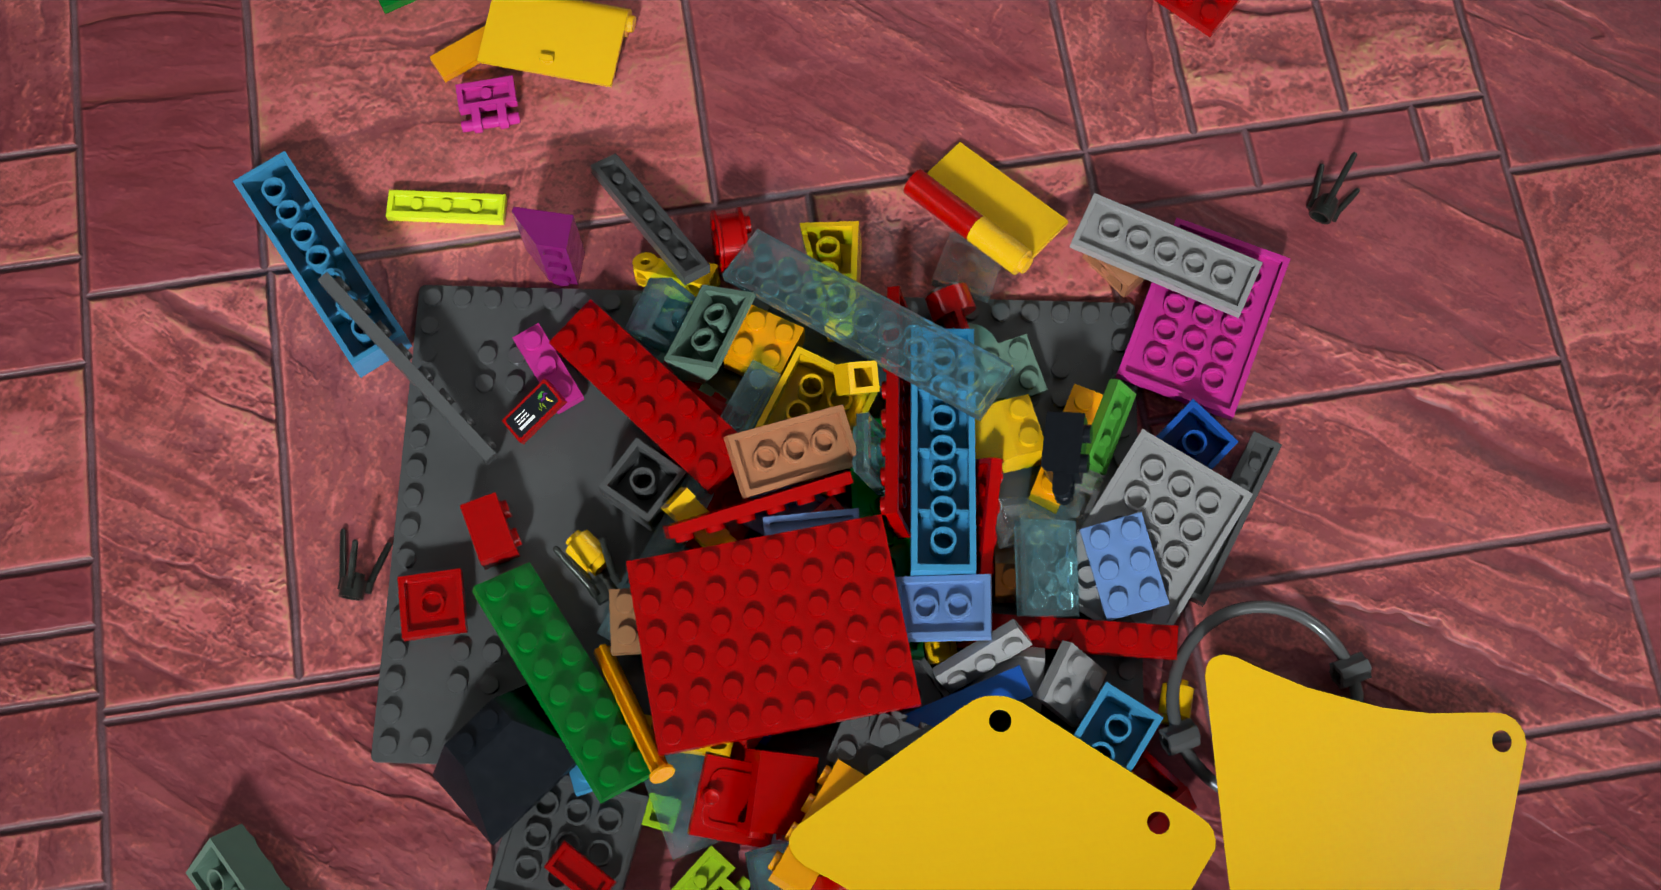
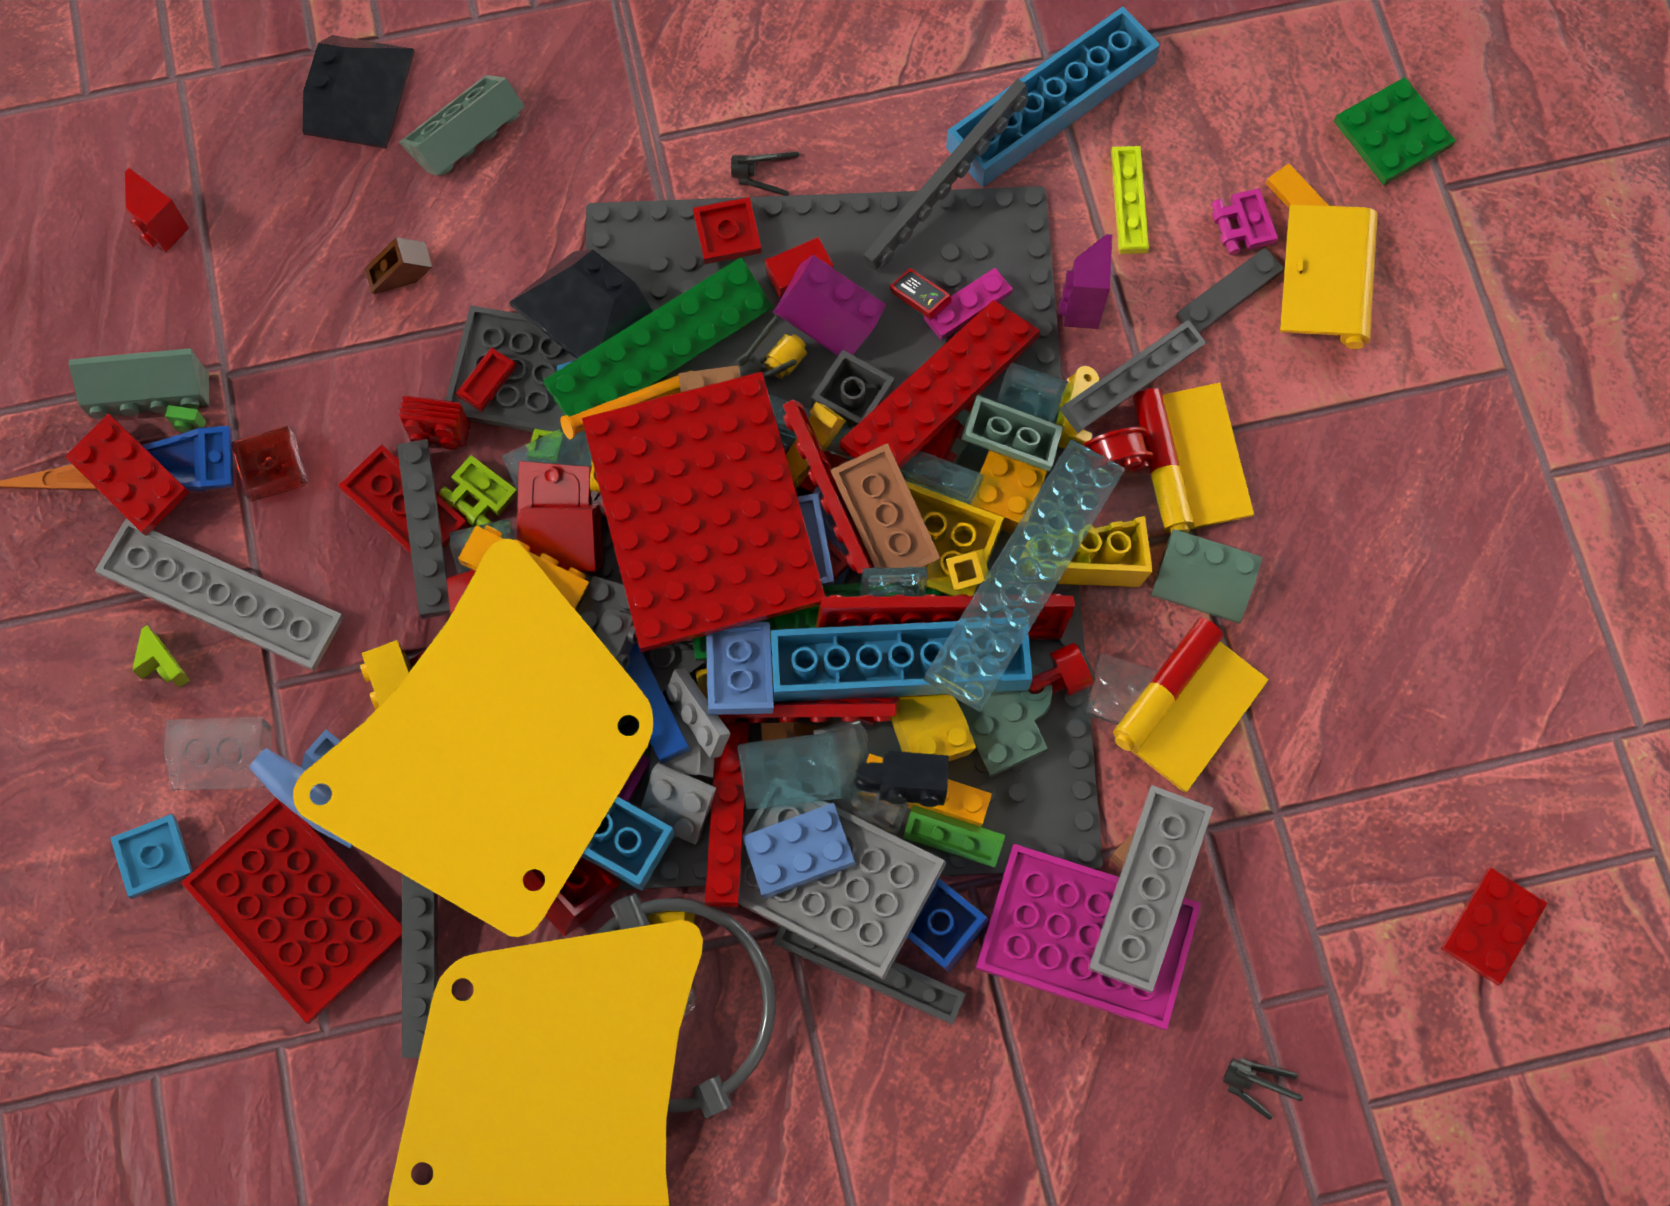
camera: 85 degrees right, 0 degrees up
none -> magenta slope [773,255,886,356]
none -> yellow door [1132,382,1254,533]
none -> sand green slope [1151,529,1263,624]
none -> dark grey plate [1176,248,1284,334]

